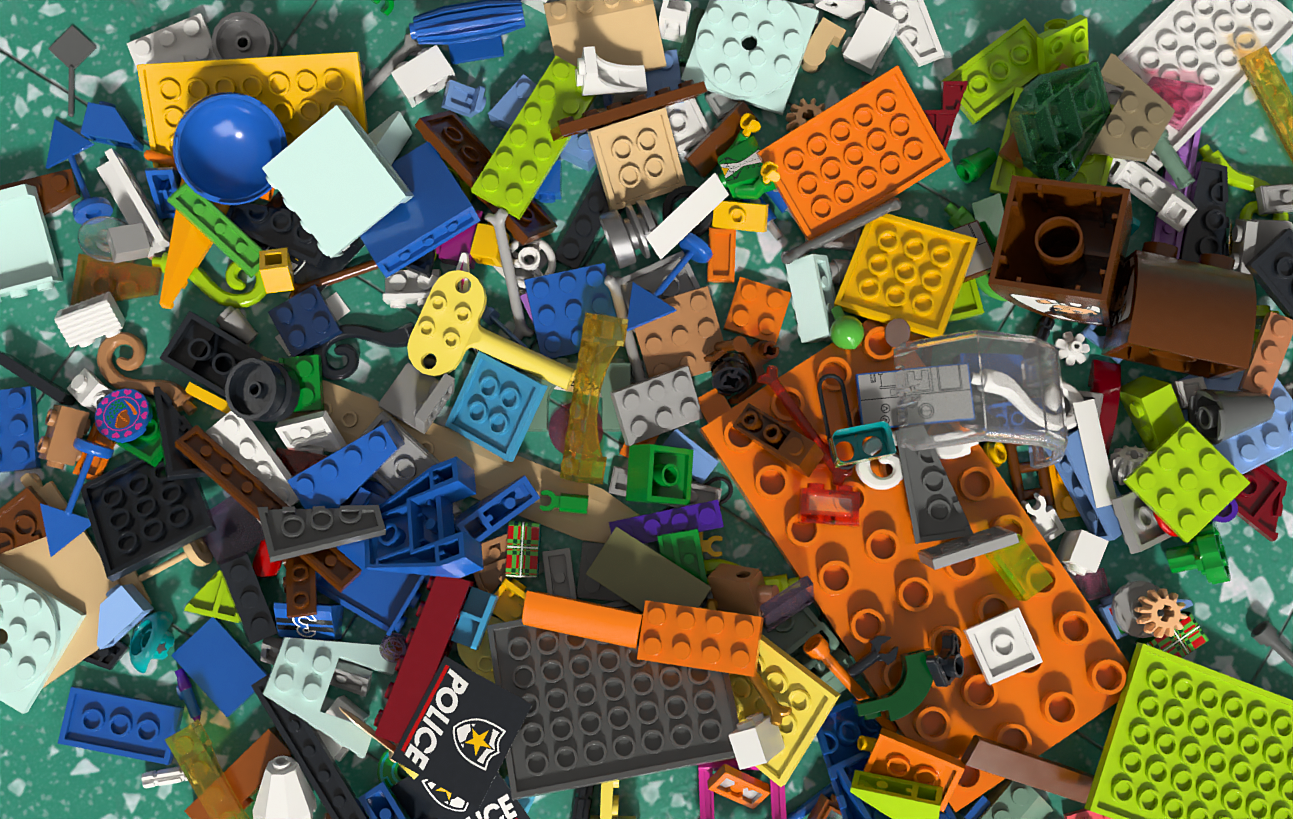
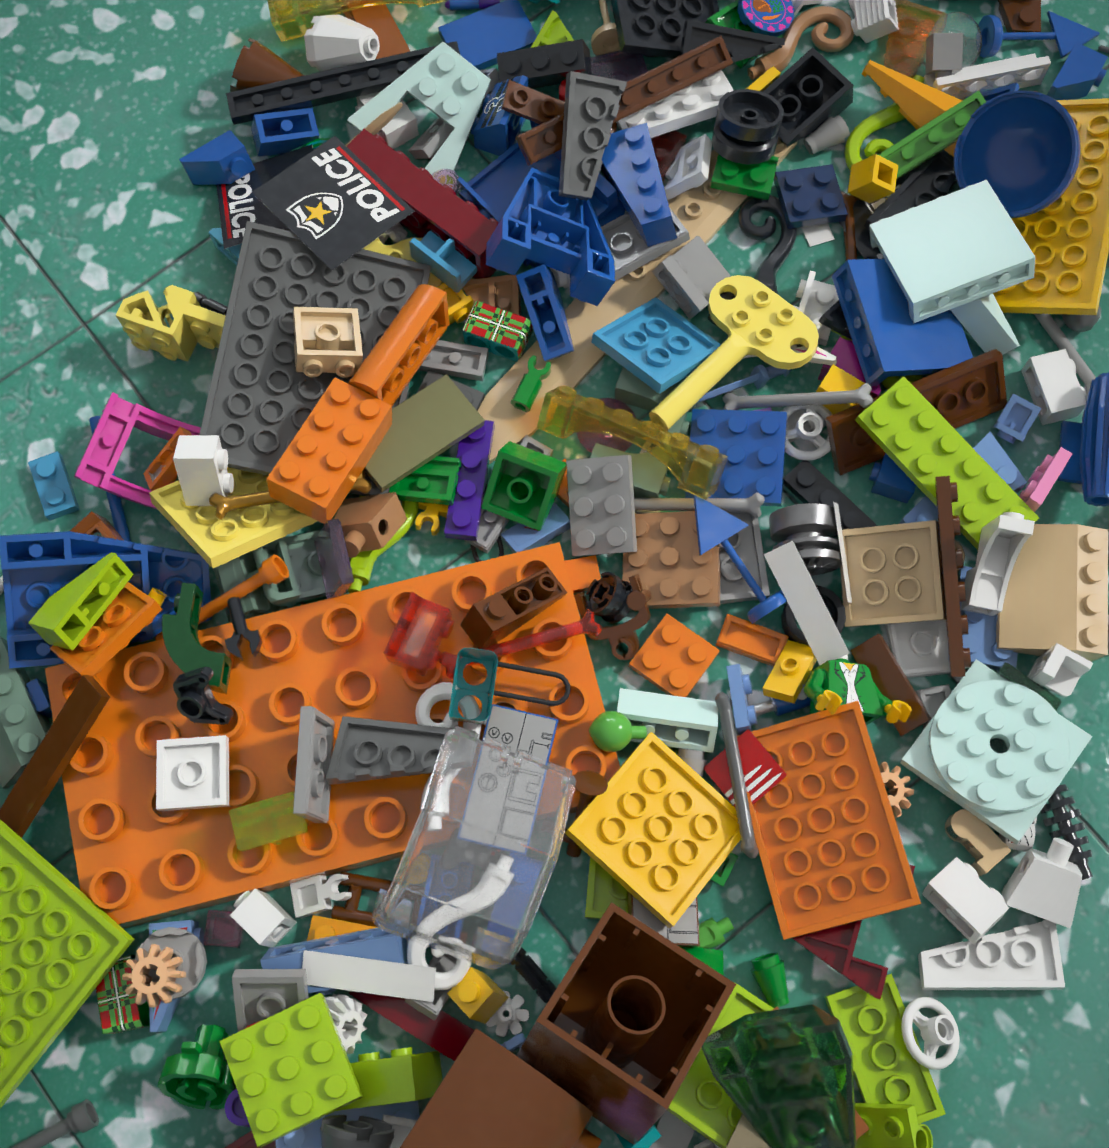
camera: 110 degrees right, 10 degrees down
none -> tan plate [293,307,363,378]
none -> yellow brick [447,967,509,1024]
none -> red sticker [704,730,787,808]
none -> medium blue plate [726,664,758,735]
none -> white sticker [833,502,852,603]
none -> white piece [901,997,960,1070]
none -> bright pink plate [1019,447,1072,512]

